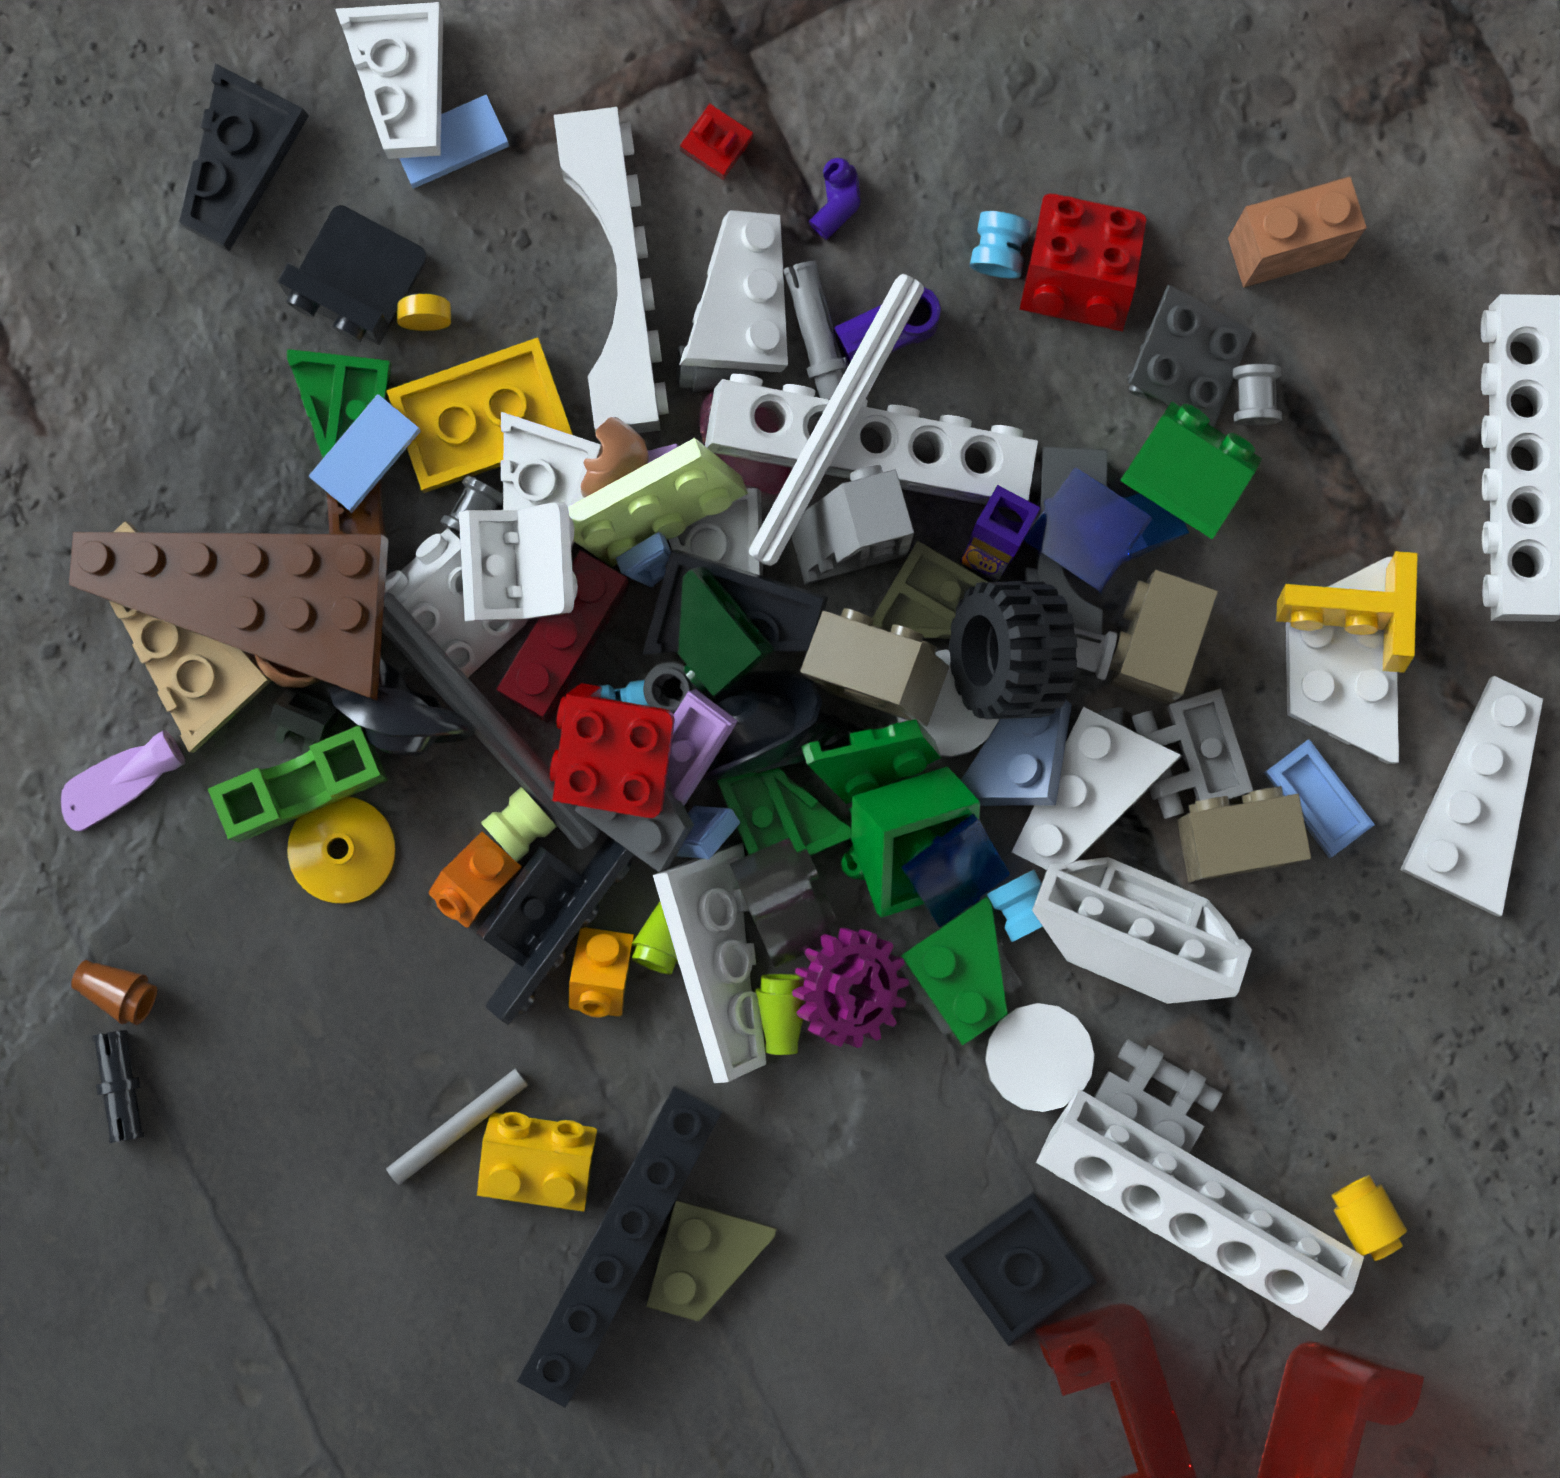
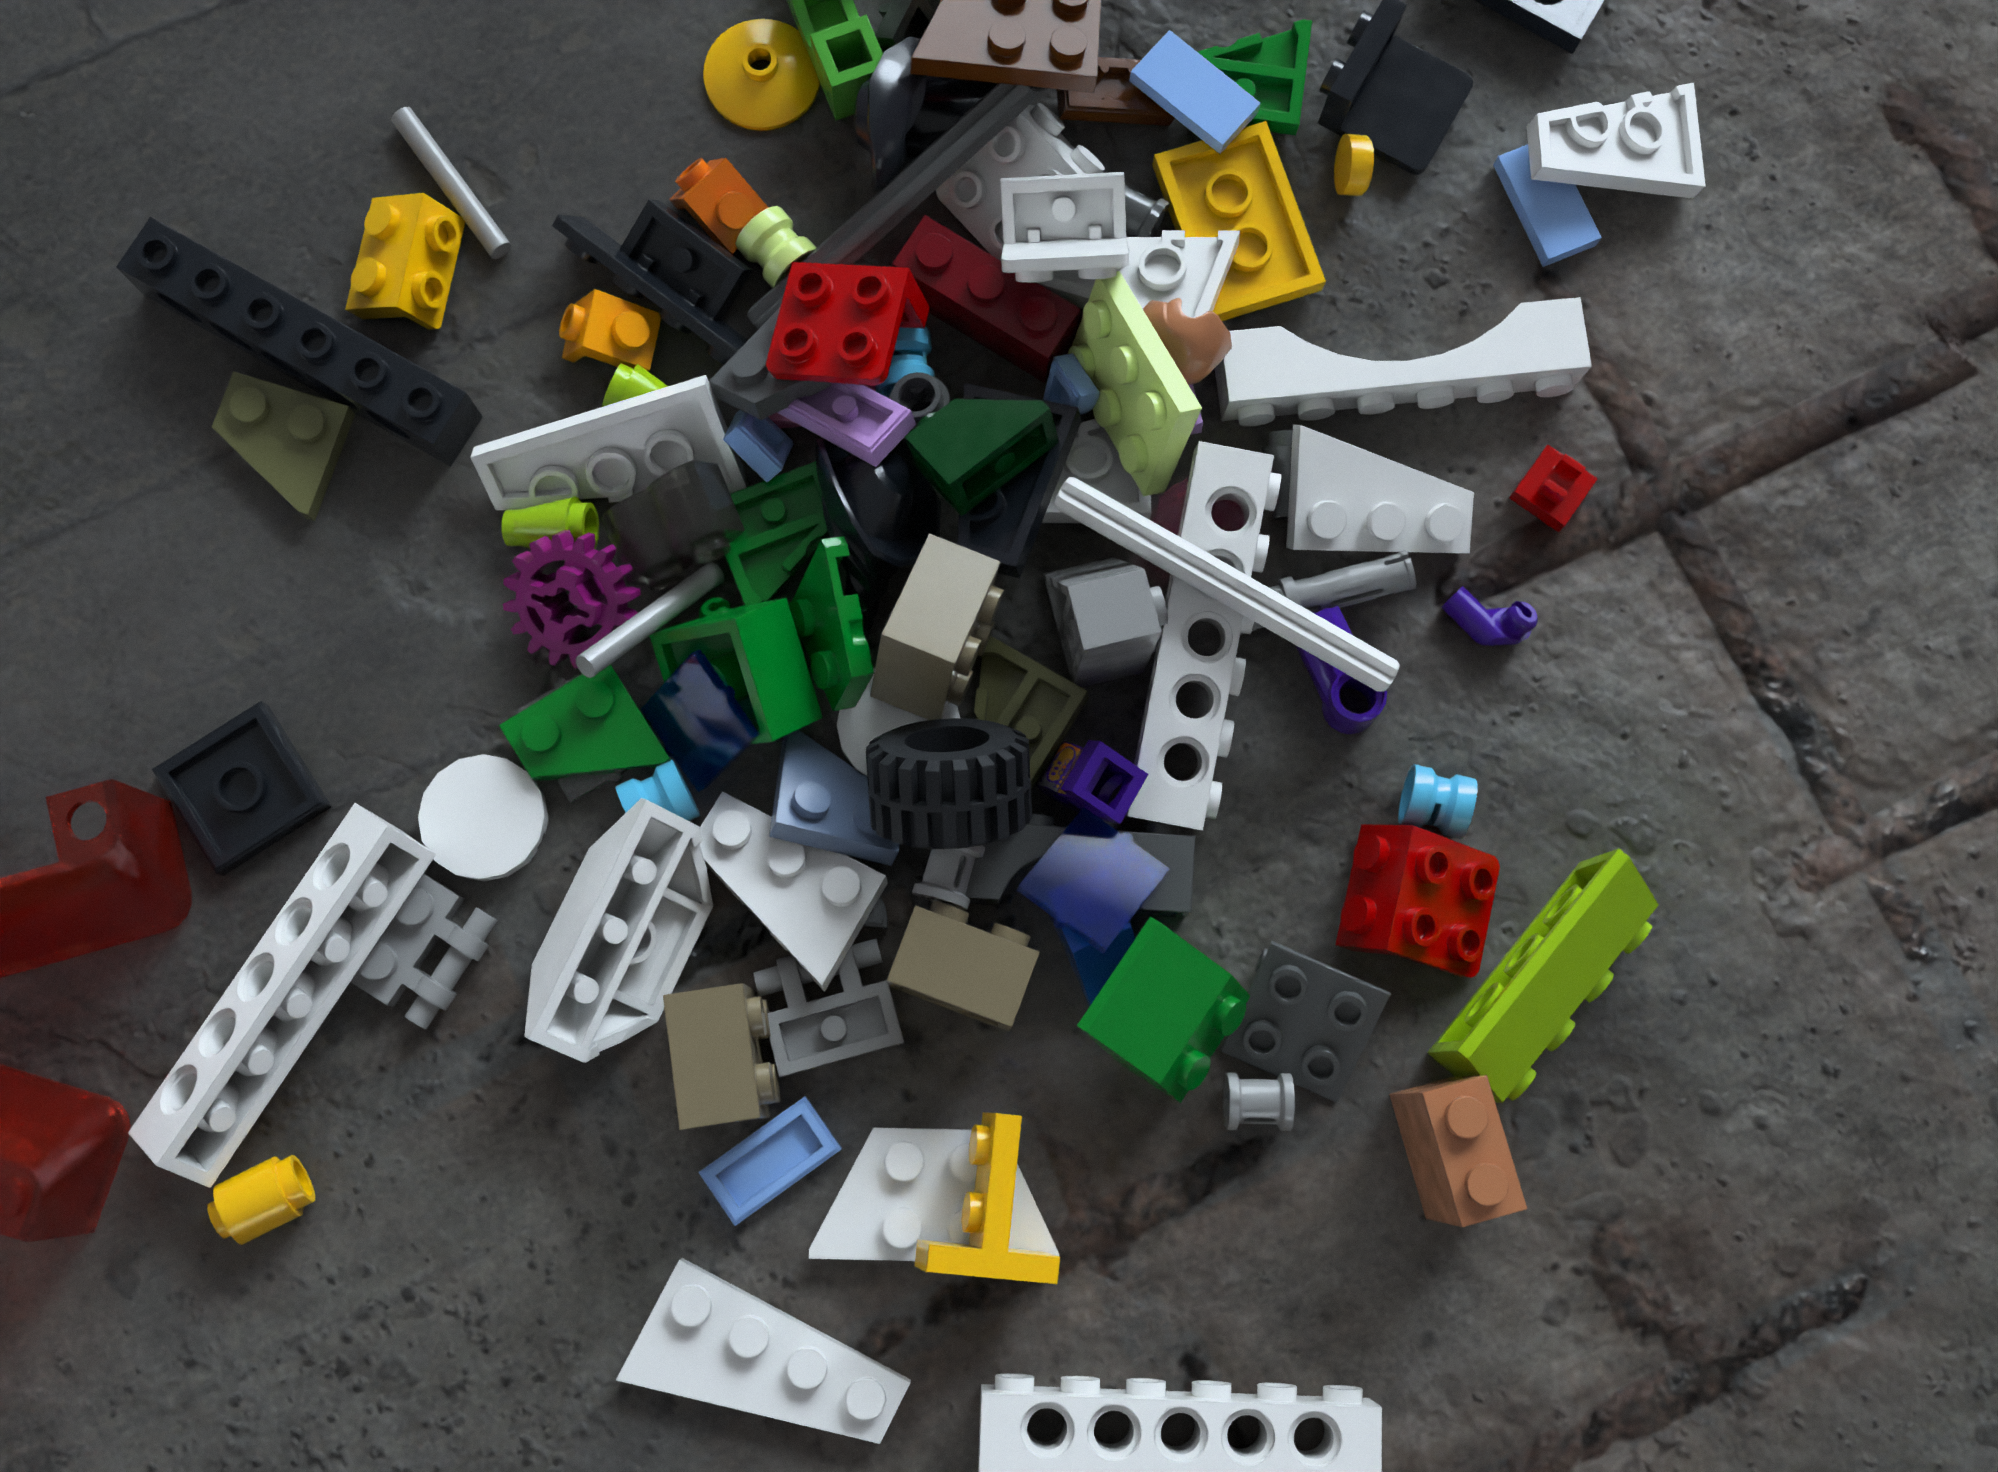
camera: 85 degrees right, 5 degrees down
none -> light grey bar [576,562,724,678]
none -> lime slope [1427,848,1659,1103]

